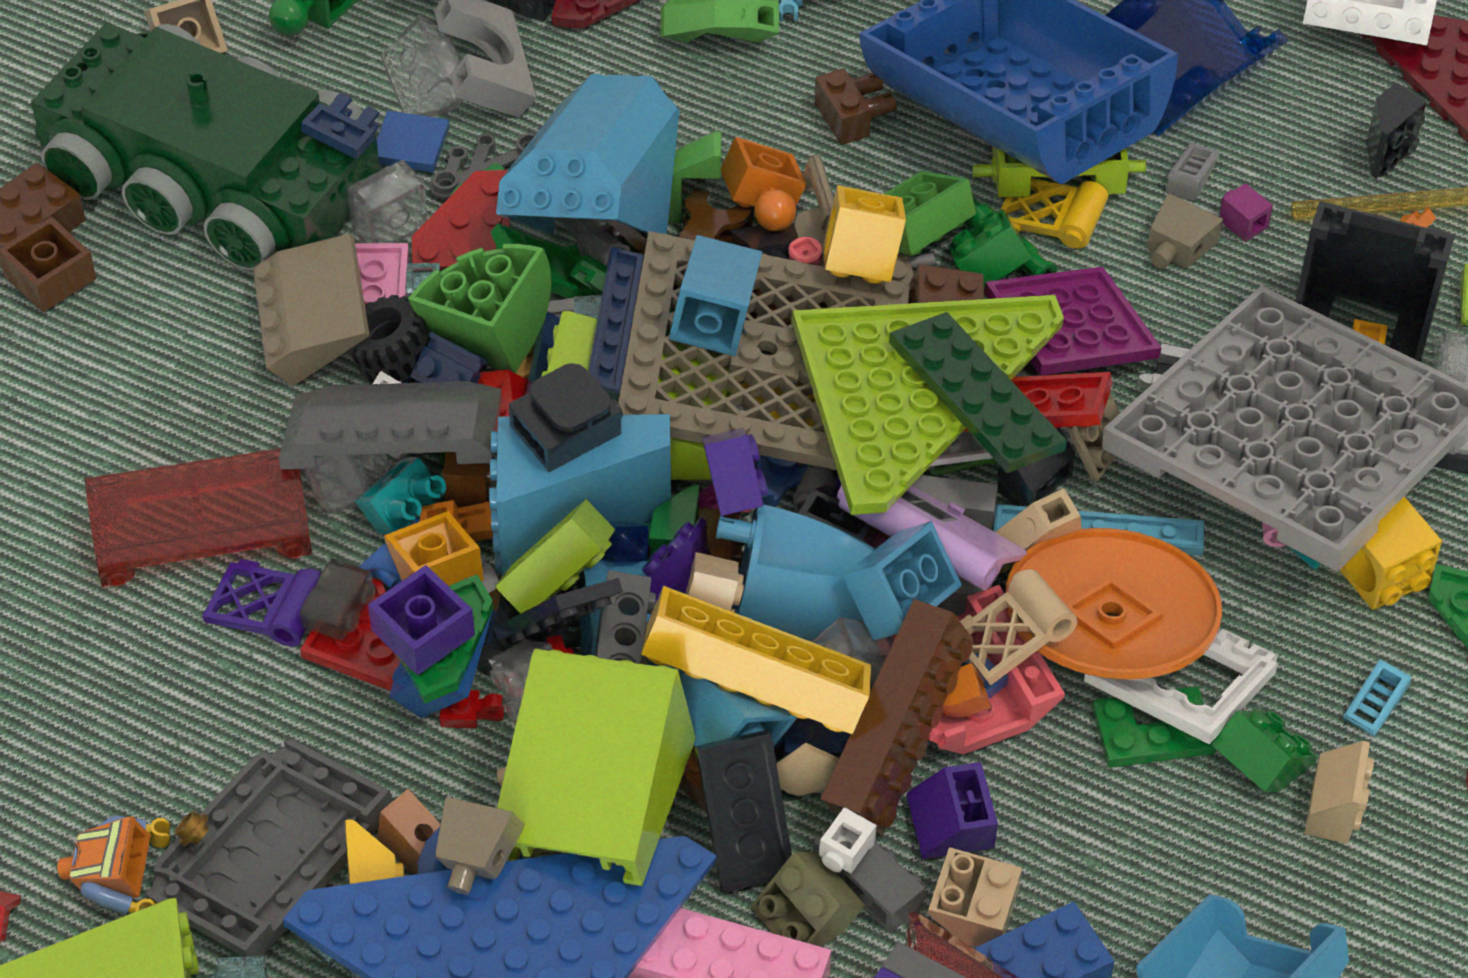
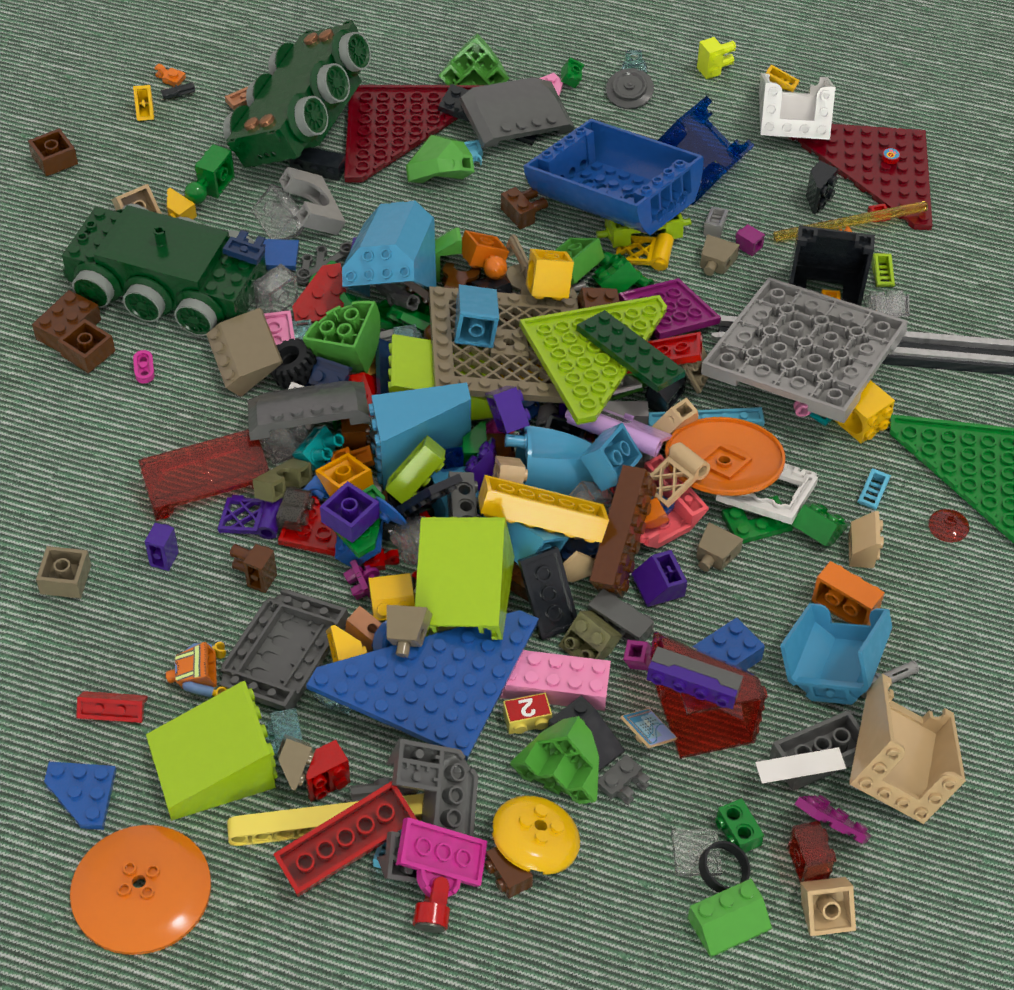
camera: 10 degrees left, 0 degrees up
pearl gold plate [174,810,209,846] -> none
black brick [508,363,623,472] -> none
dark blue tile [587,247,644,401] -> none
coral tile [789,237,822,265] -> none
white brick [819,807,877,873] -> none
tan slope [928,847,1022,947] -> none
none -> dark pink plate [133,350,155,384]
none -> dark purple brick [144,523,179,571]
none -> yellow slope [167,188,197,220]
none -> reddish brown brick [230,544,277,593]
none -> olive arch [253,458,312,503]
none -> magenta hips [343,560,380,600]
none -> yellow slope [368,573,415,621]
none -> blue dish [374,496,407,526]
none -> magenta brick [623,640,654,671]
none -> dark tan torso [696,522,743,572]
none -> orange brick [811,561,885,625]

